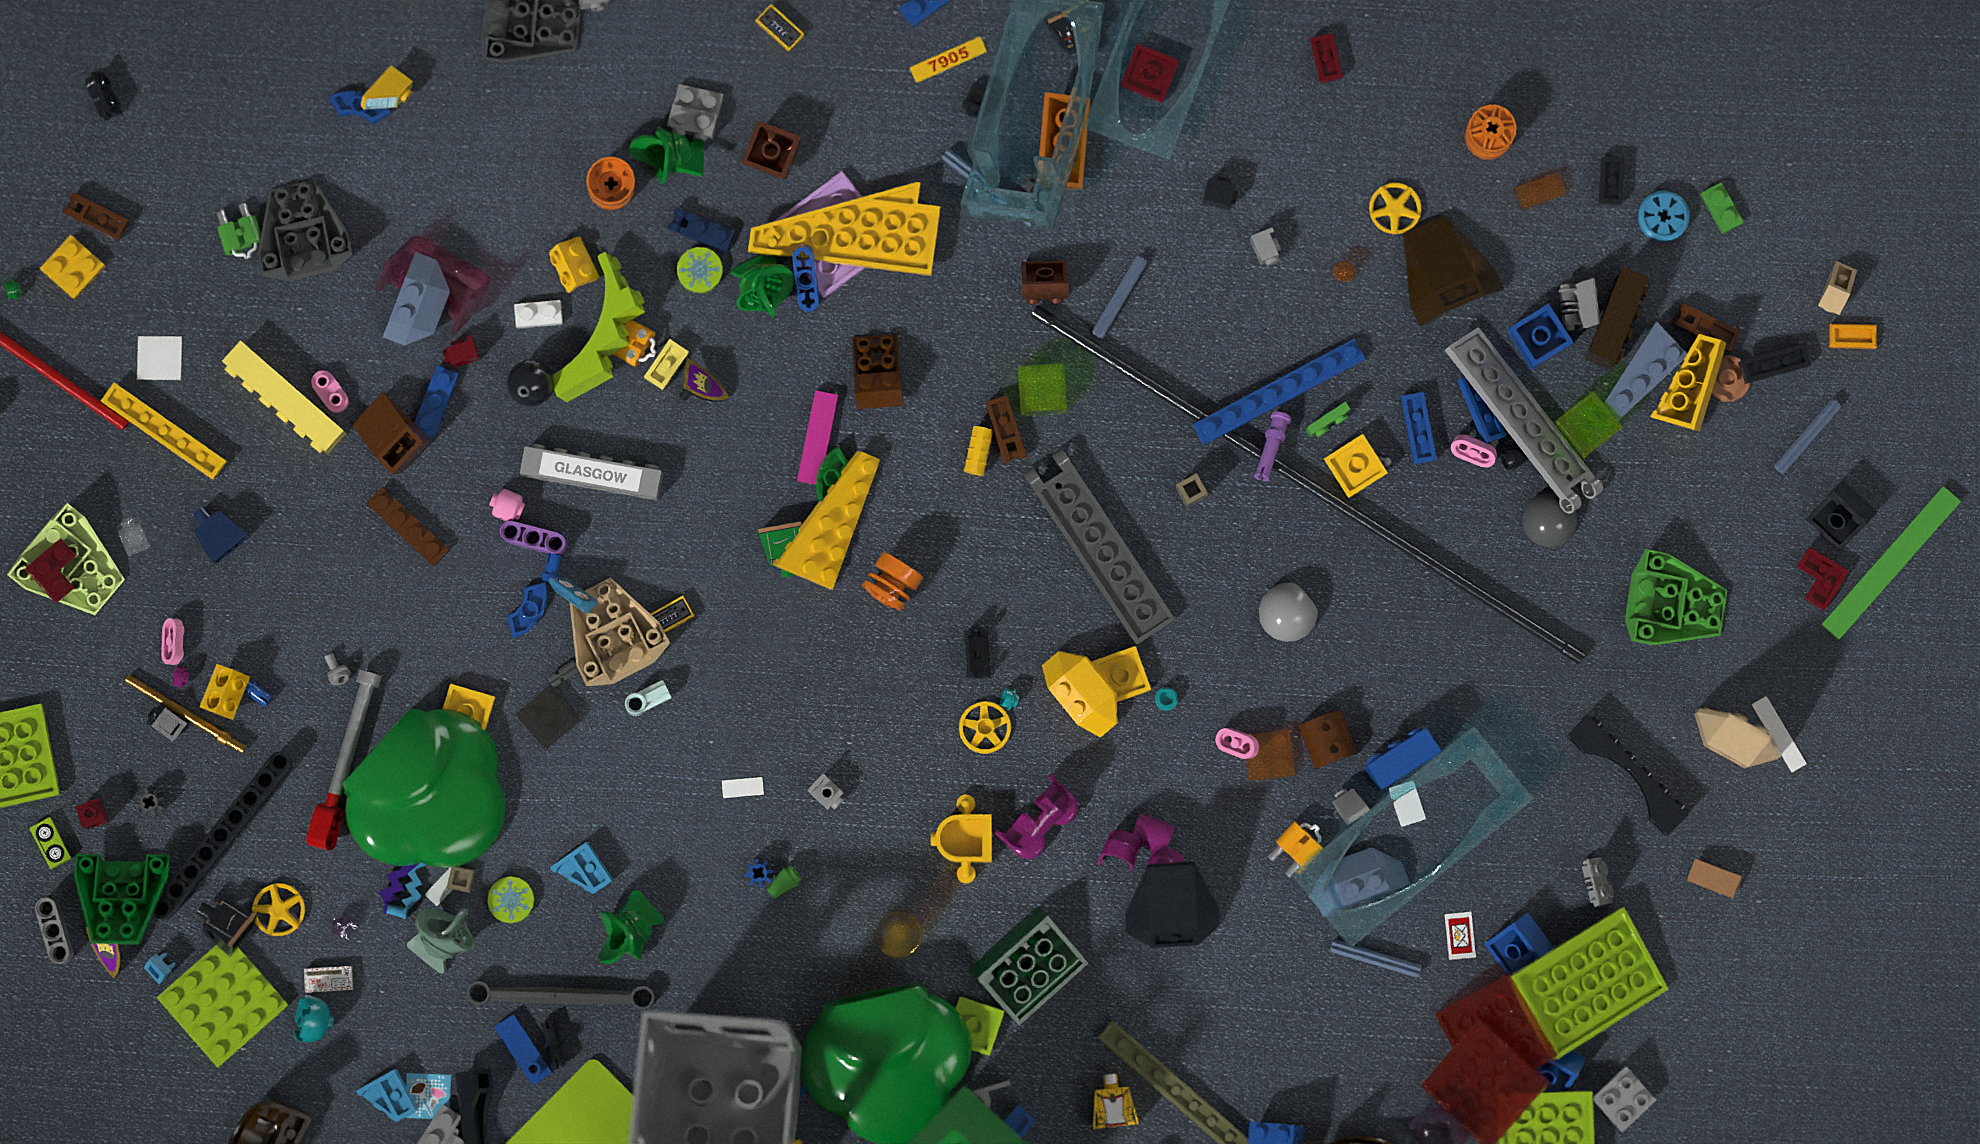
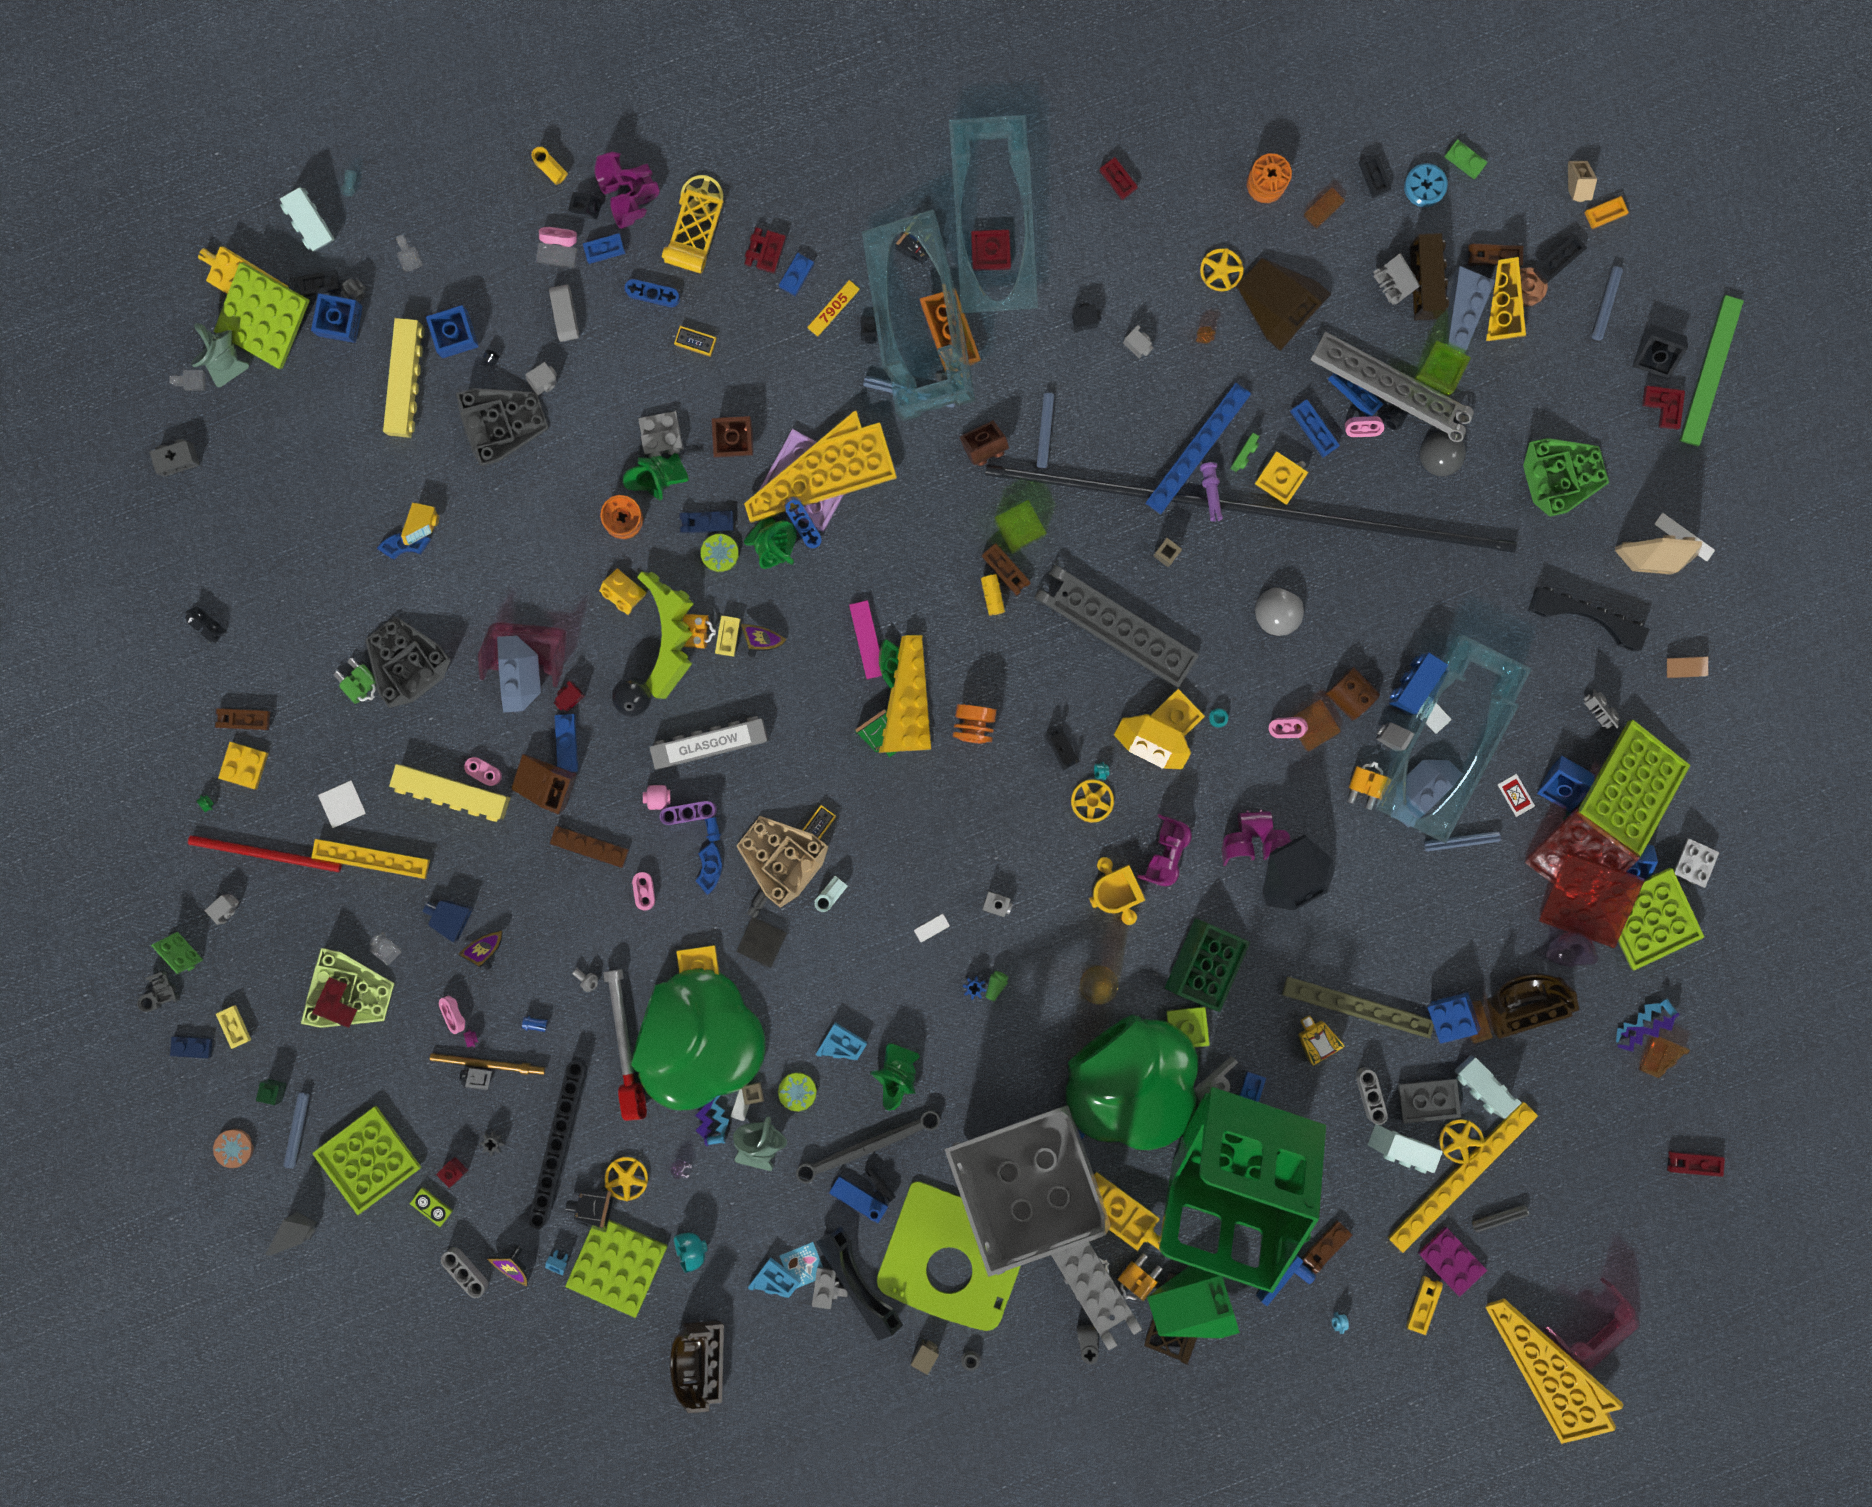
camera: 25 degrees left, 5 degrees up
green wedge [74,854,170,944] -> none
yellow brick [199,664,250,720] -> none
tile [304,966,353,993] -> none
white plate [514,300,563,328] -> none
dark azure slope [549,578,598,614] -> none
reddish brown slope [852,334,903,409] -> none
blue brick [1507,303,1573,371] -> none
none -> shield [458,931,503,970]
none -> bright pink plate [632,872,655,910]

